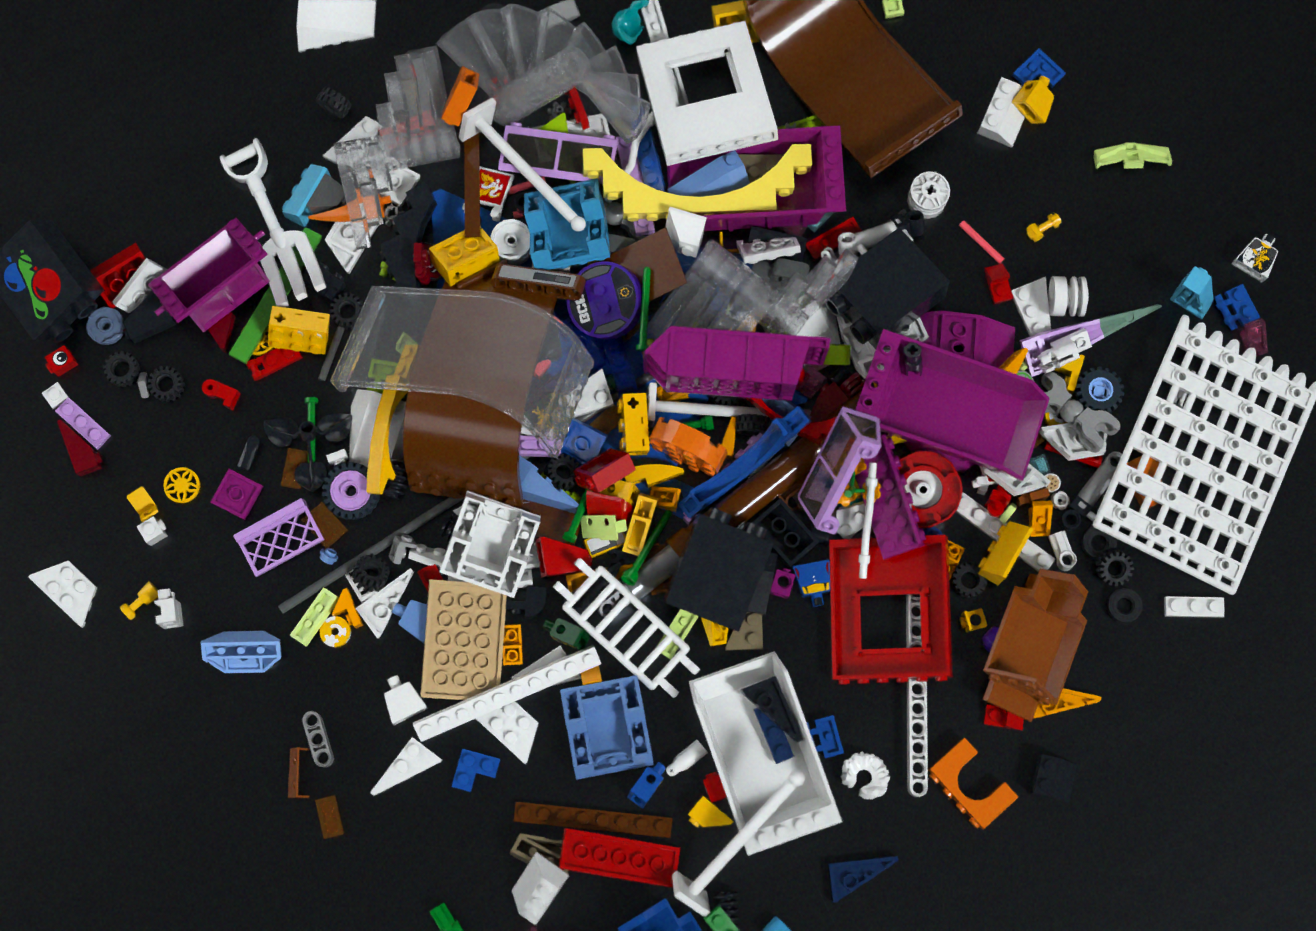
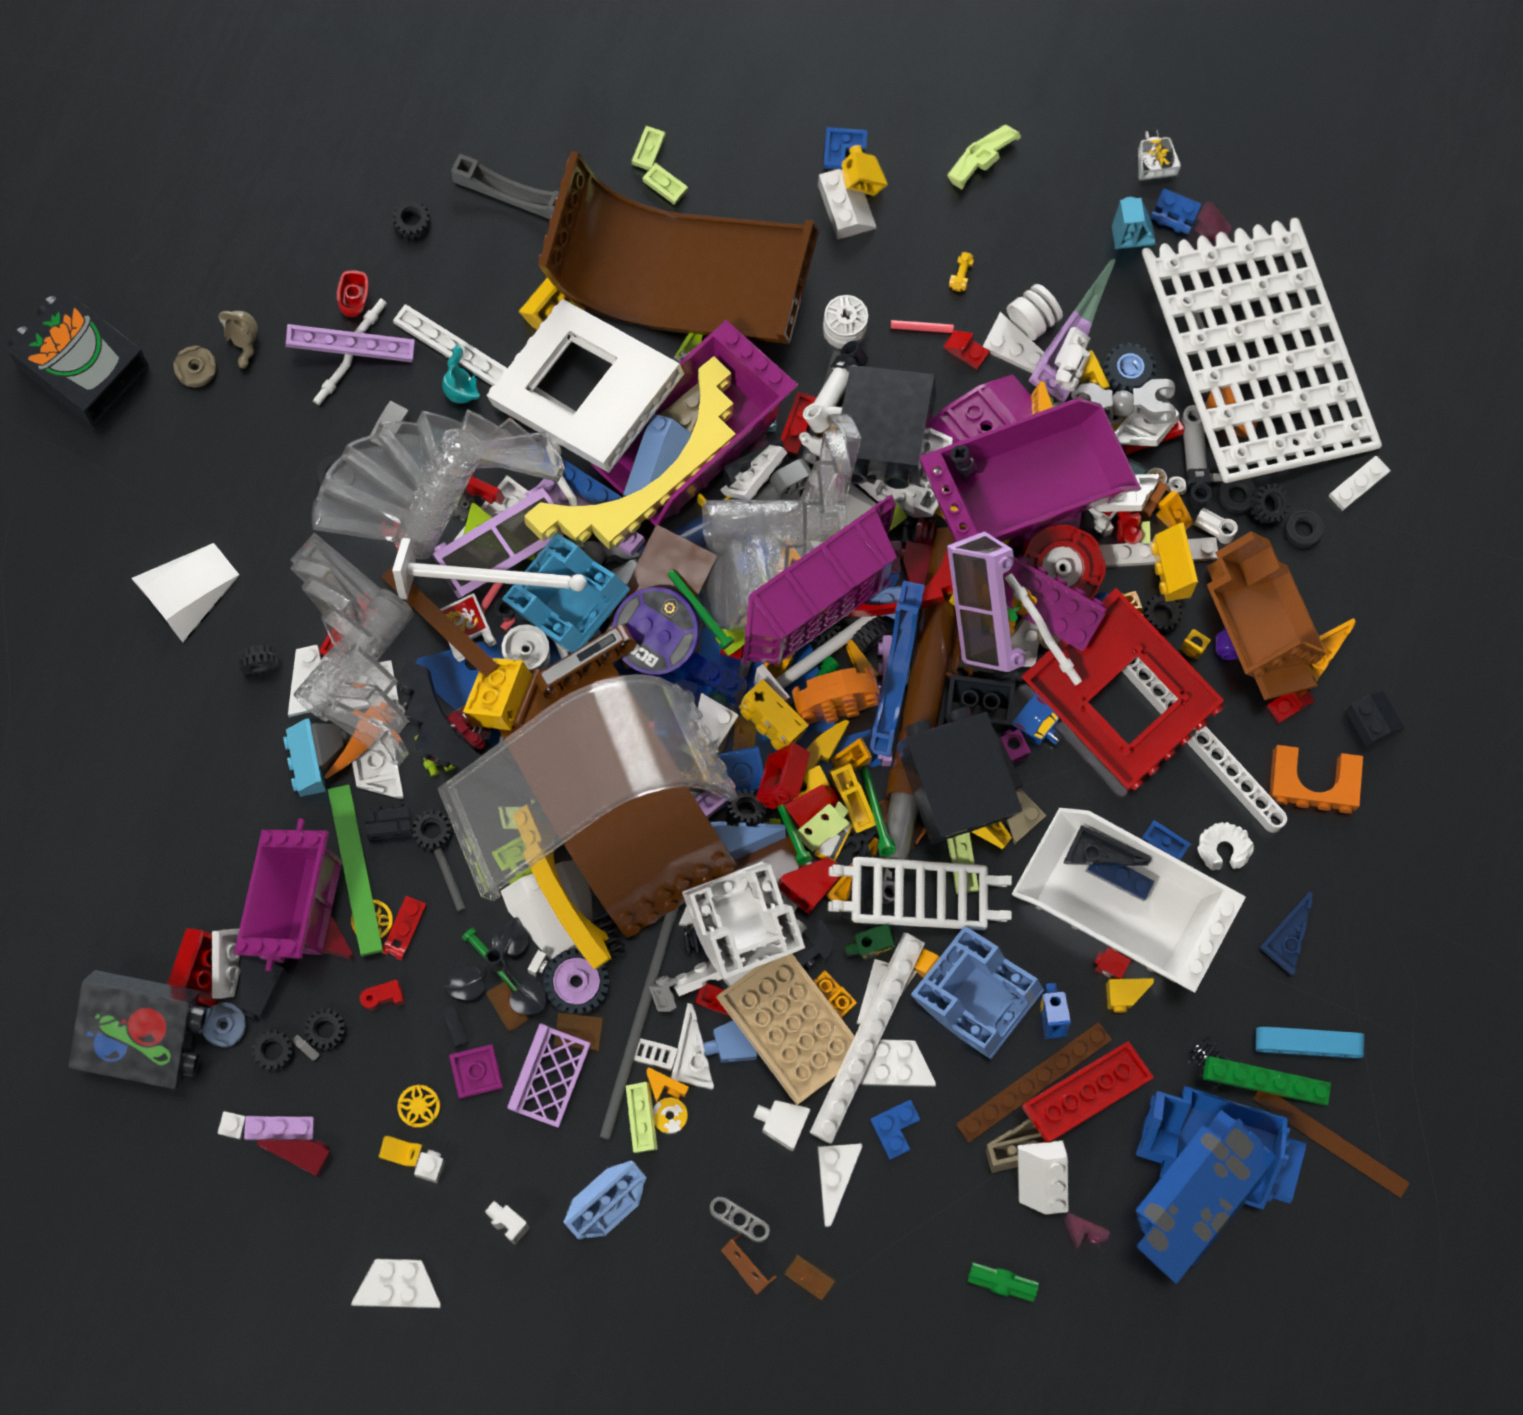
camera: 45 degrees left, 5 degrees down
red brick [45,345,79,377] -> none
yellow piece [120,581,158,620] -> none
white piece [220,138,326,308] -> none
yellow piece [268,306,330,355] -> none
medium blue plate [319,547,338,565] -> none
black tyre [352,555,390,592] -> none
orange slope [441,66,479,127] -> none
white slope [666,207,707,258] -> none
white piece [666,740,707,776] -> none
white piece [672,770,805,917] -> none

